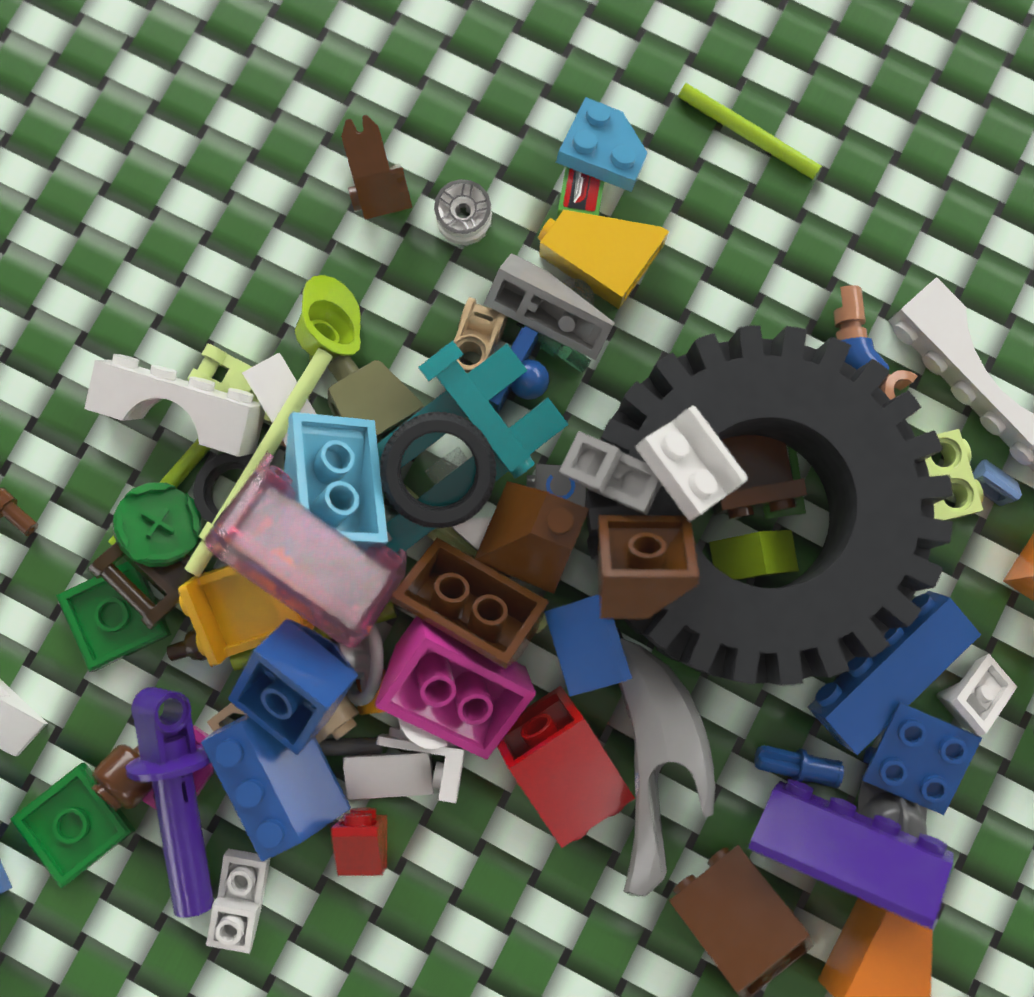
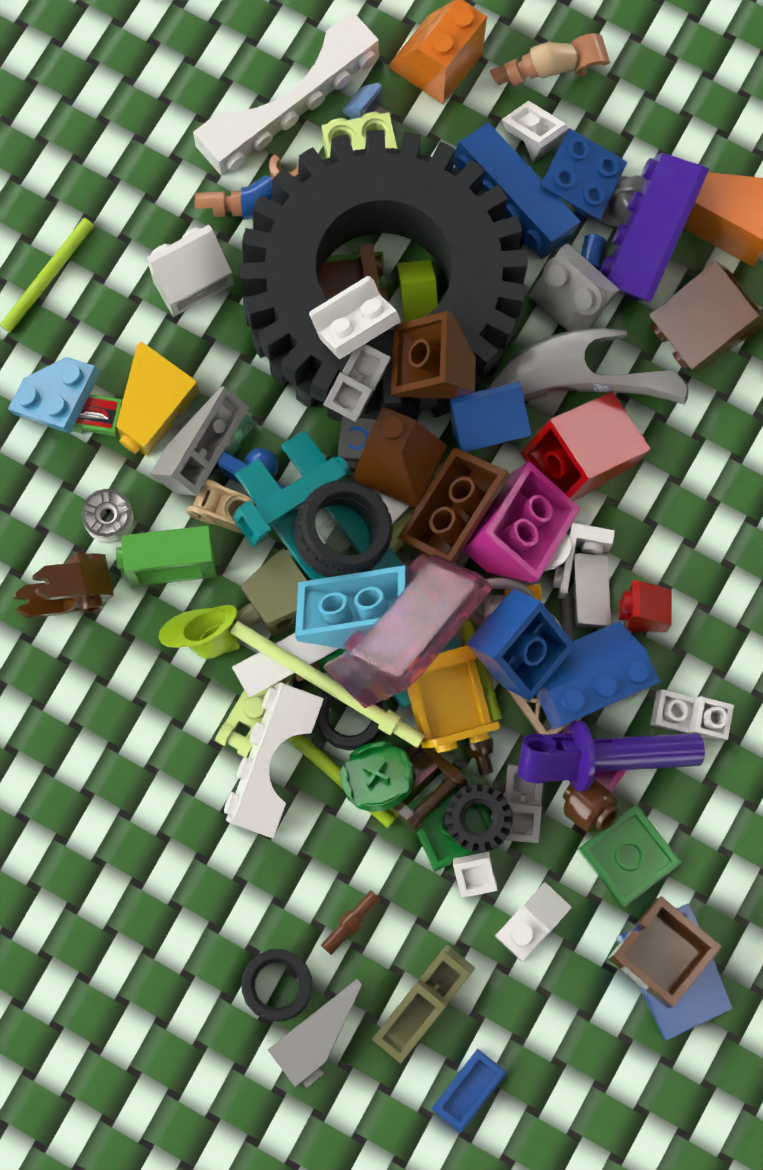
camera: 90 degrees left, 5 degrees down
none -> bright green window [116,525,217,587]
none -> white slope [147,225,234,317]
none -> black tyre [445,784,513,852]
none -> white plate [453,852,497,898]
none -> light grey slope [505,763,543,843]
none -> light grey slope [528,244,620,332]

